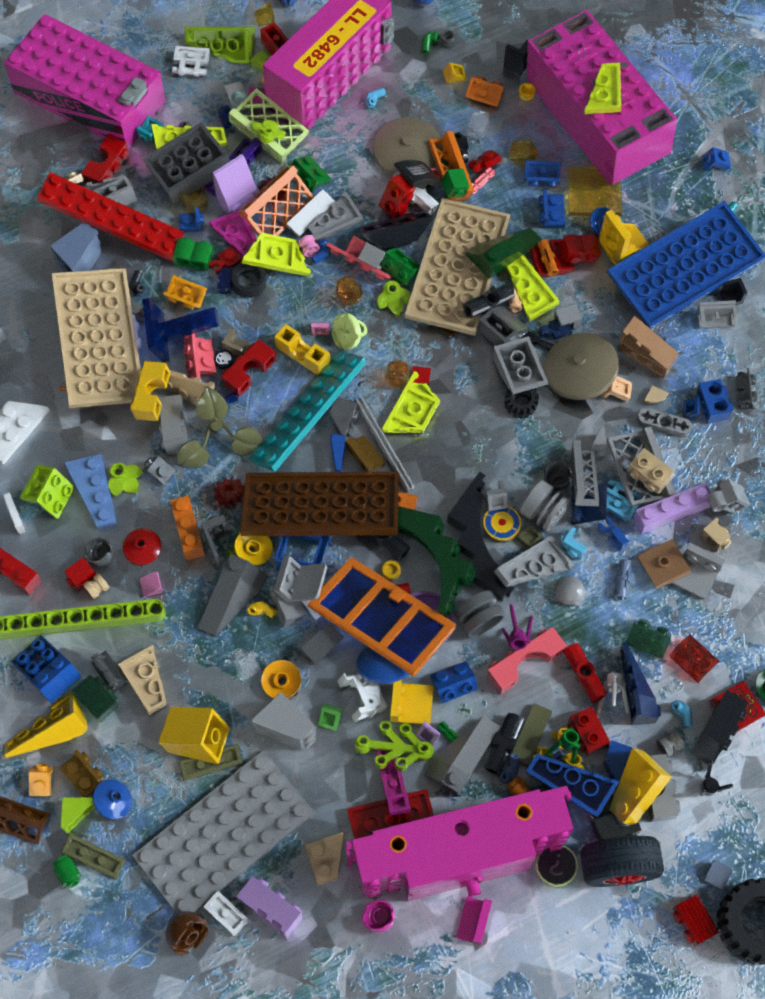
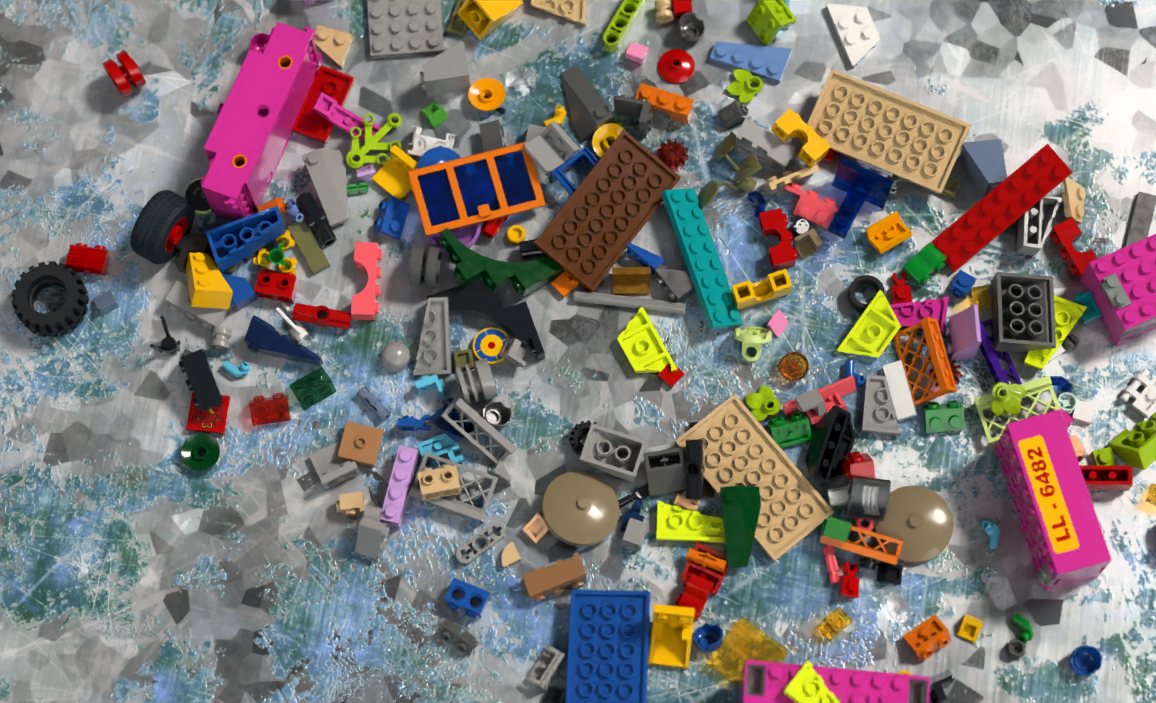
camera: 130 degrees right, 5 degrees up
black arm [129,270,145,295] -> none
clear blue piece [217,268,232,294] -> none
bright pink wheel [298,235,320,257] -> none
clear orange head [385,360,410,388] -> none
dark pink panel [456,897,492,945] -> none
magenta plant [501,604,533,650] -> none
blue bracket [524,160,561,187] -> none
blue bracket [539,189,565,228] -> none
blue slope [683,396,700,419] -> none

